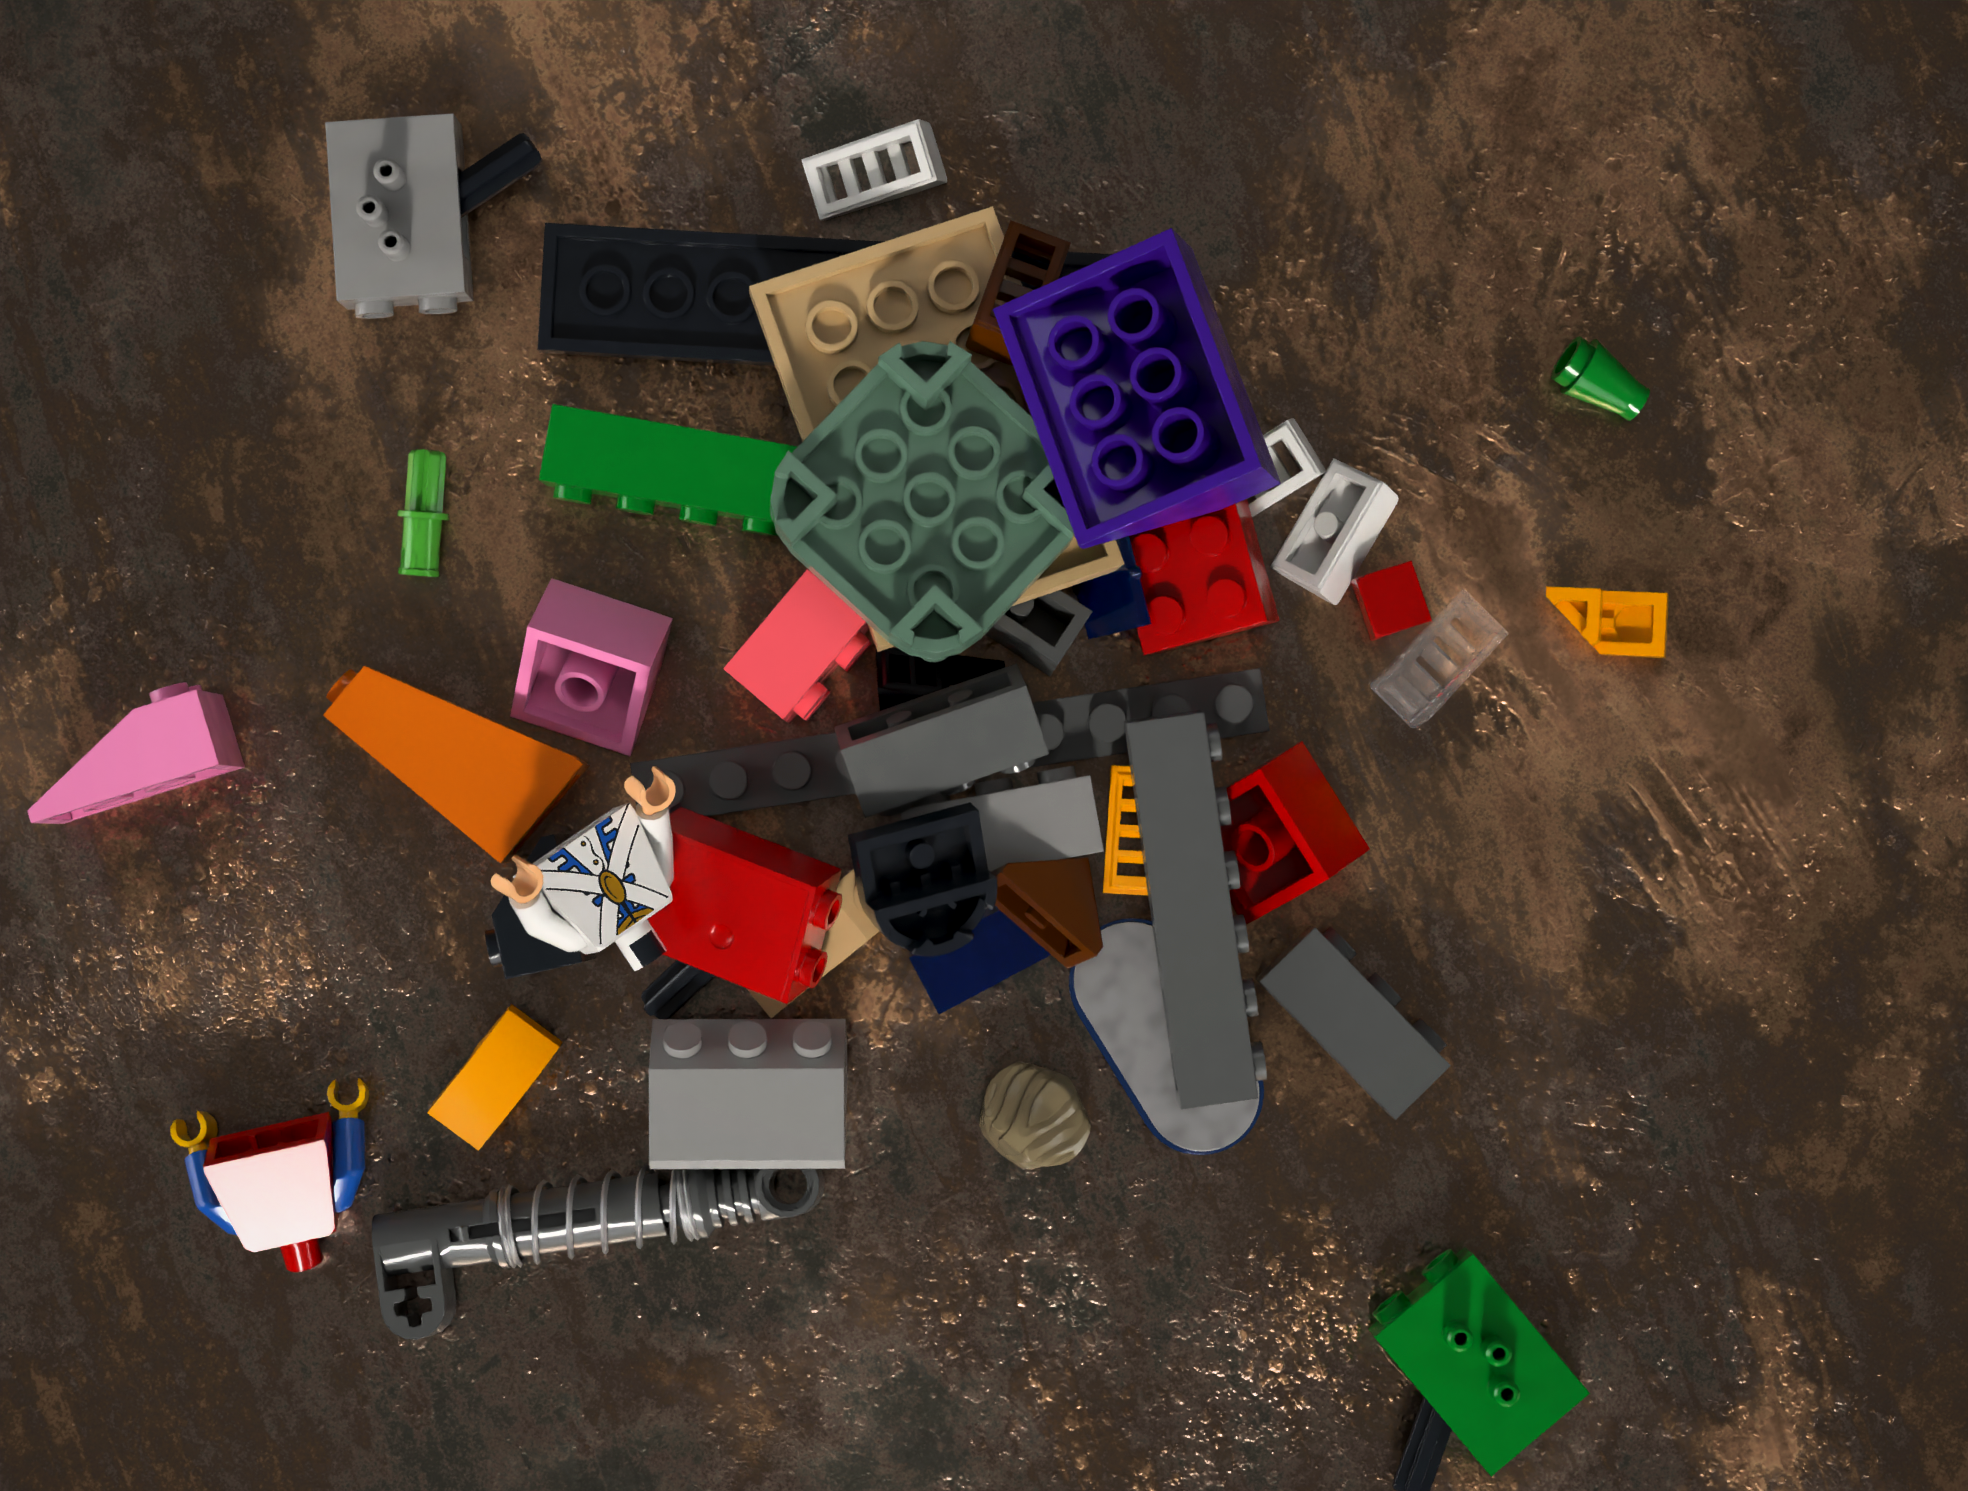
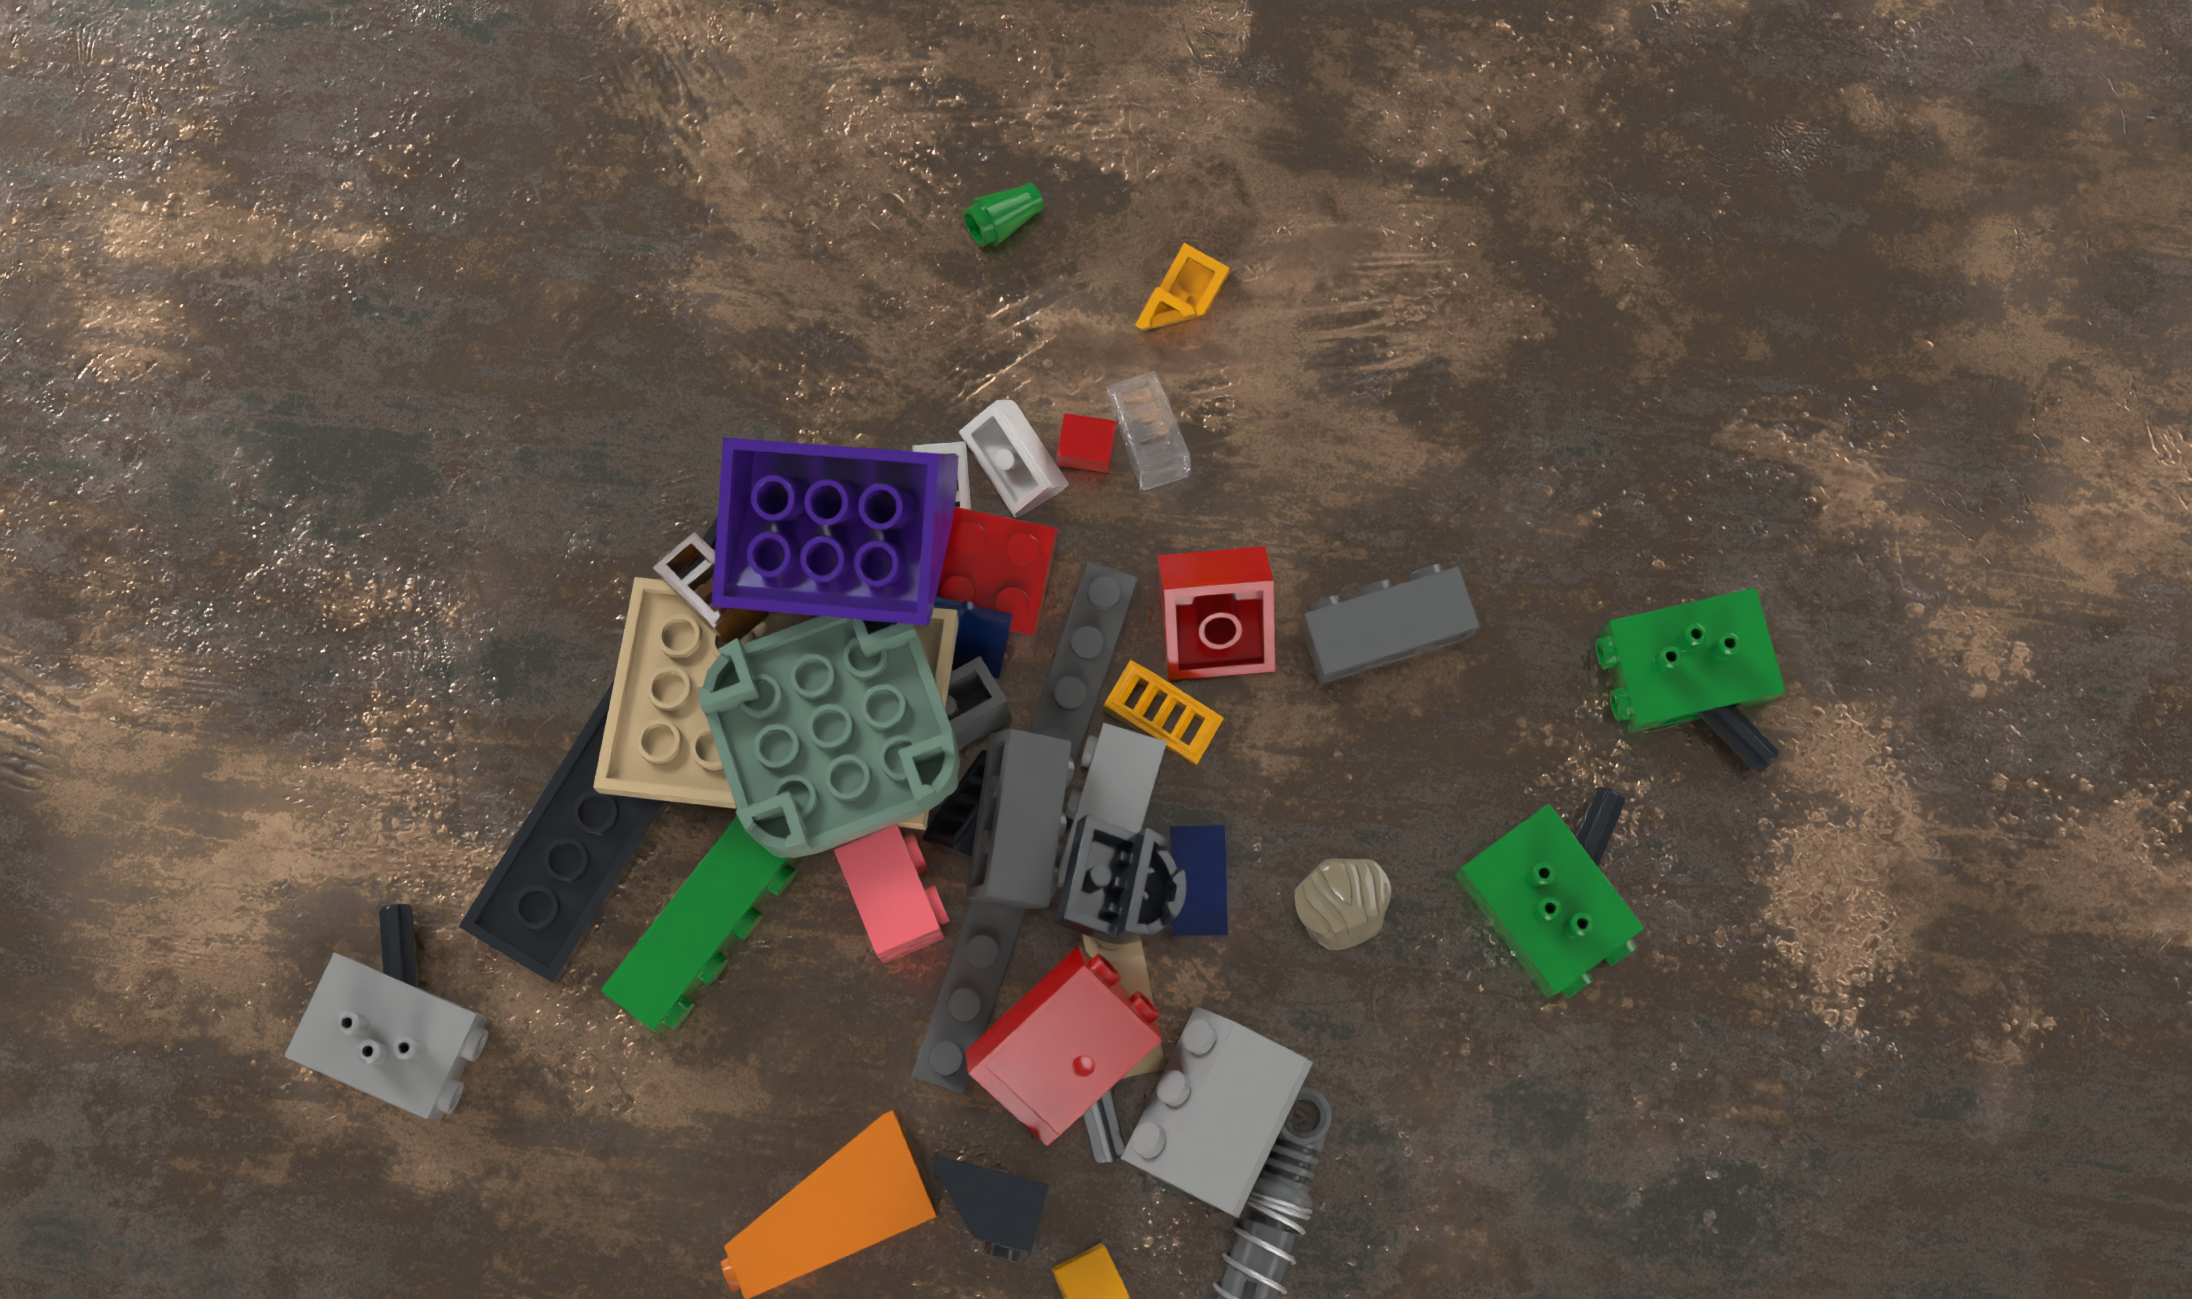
camera: 65 degrees left, 10 degrees down
bright green axle [397,449,449,577] -> none
torso [490,766,676,971] -> none
bright pink slope [510,578,673,756] -> none
white slope [801,119,947,221] -> none
reddish brown slope [991,858,1103,969] -> none
flat silver tile [1069,918,1264,1155] -> none
dark grey brick [1123,710,1267,1110] -> none
none -> green piece [1454,787,1645,999]

